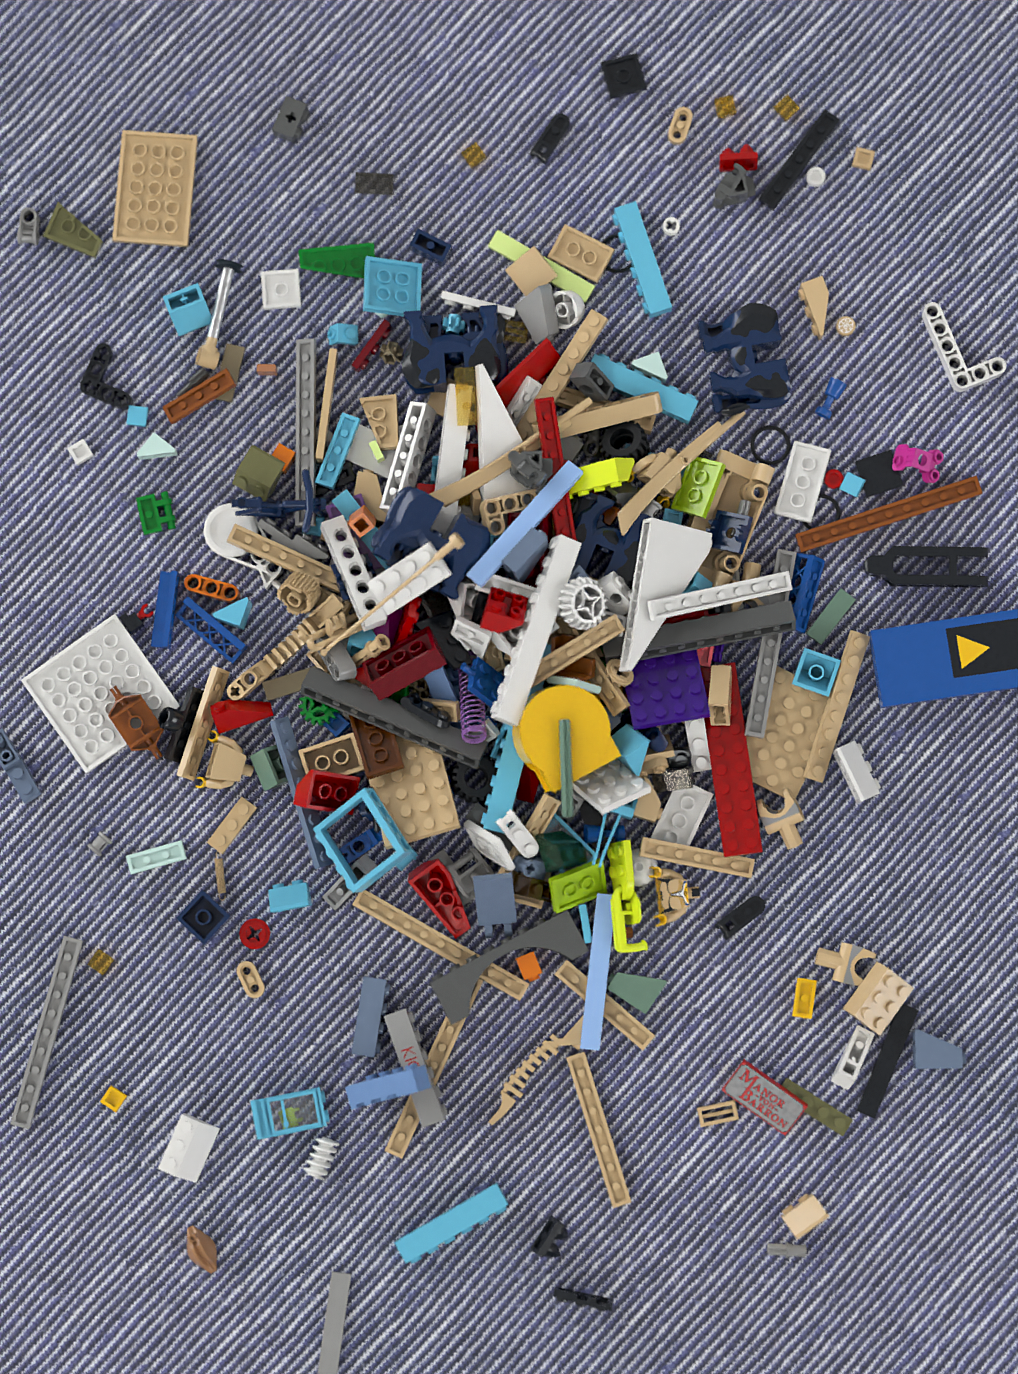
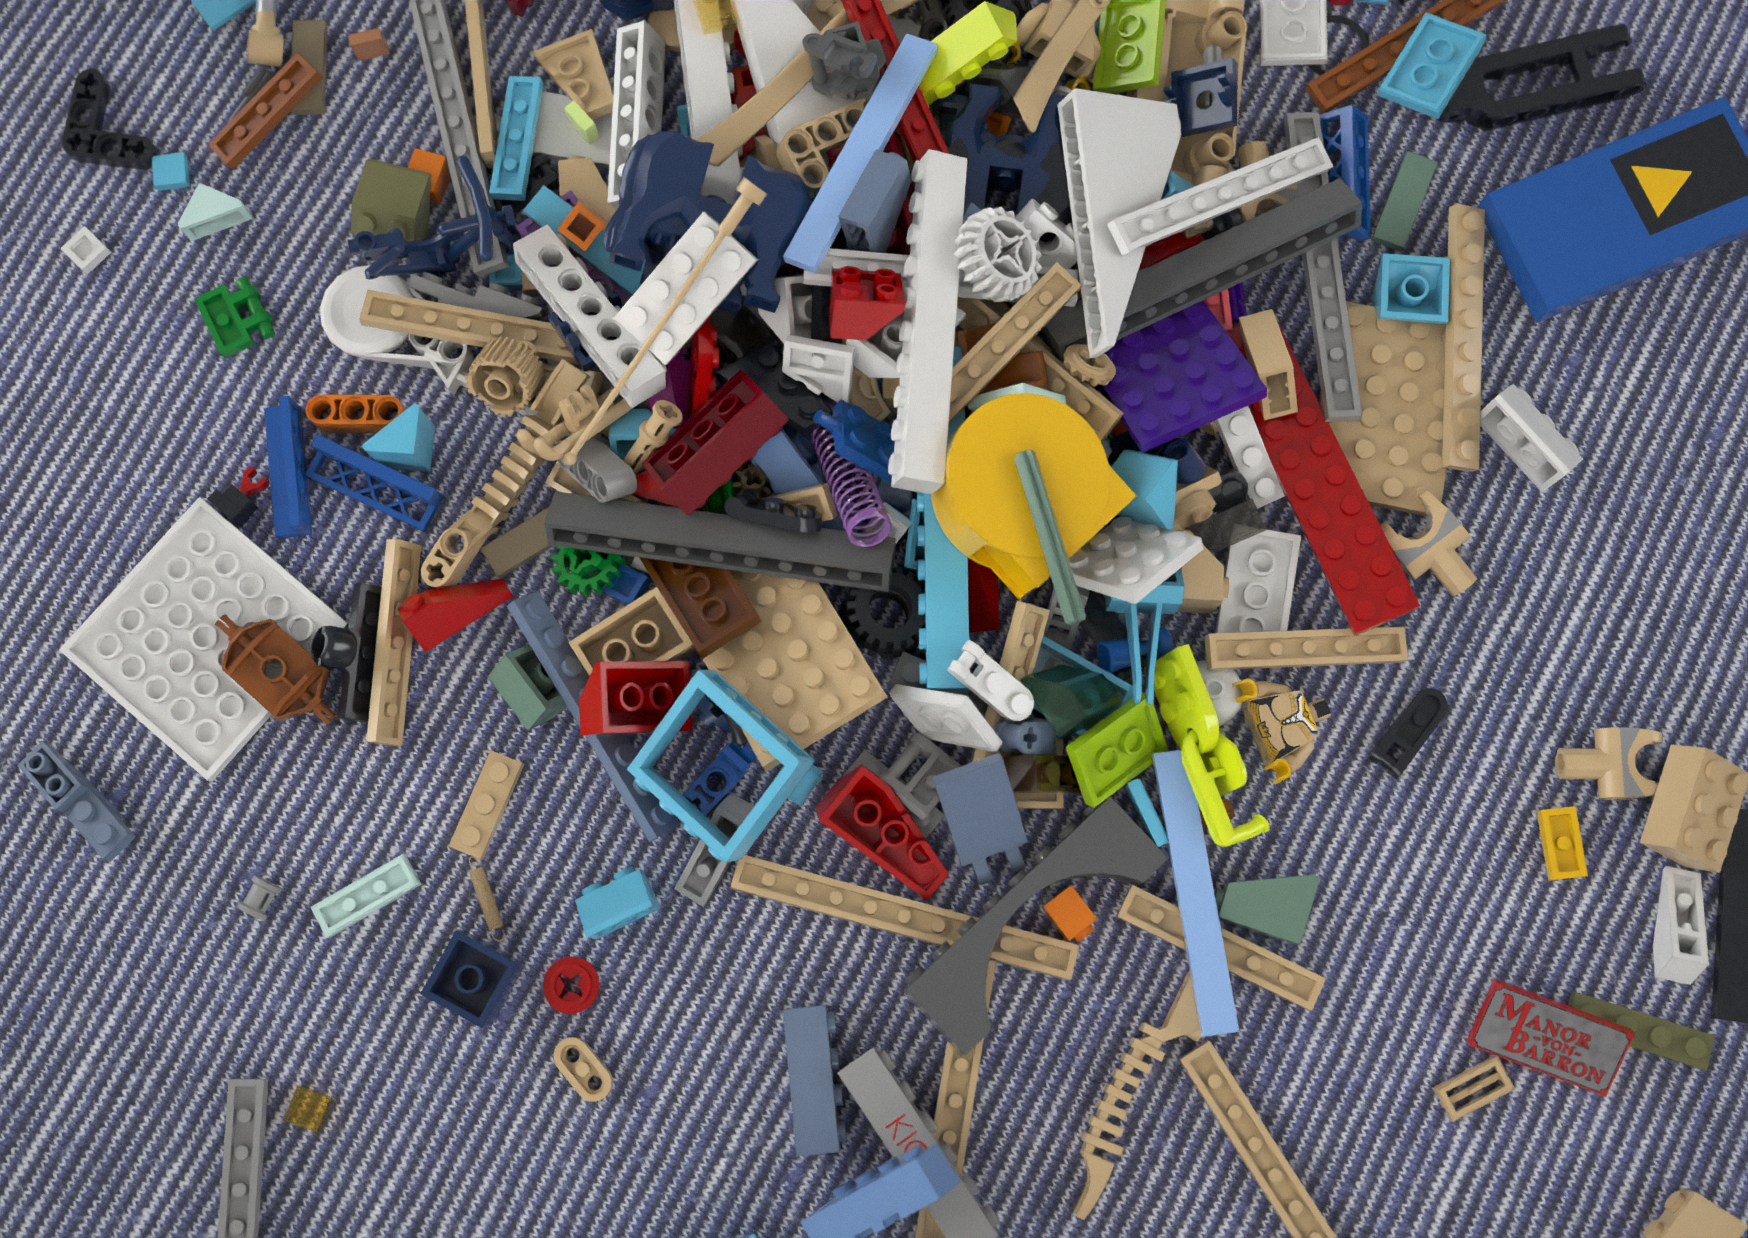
camera: 20 degrees left, 5 degrees down
tan torso [195,730,254,789] -> none
none -> medium azure tile [1378,12,1486,119]

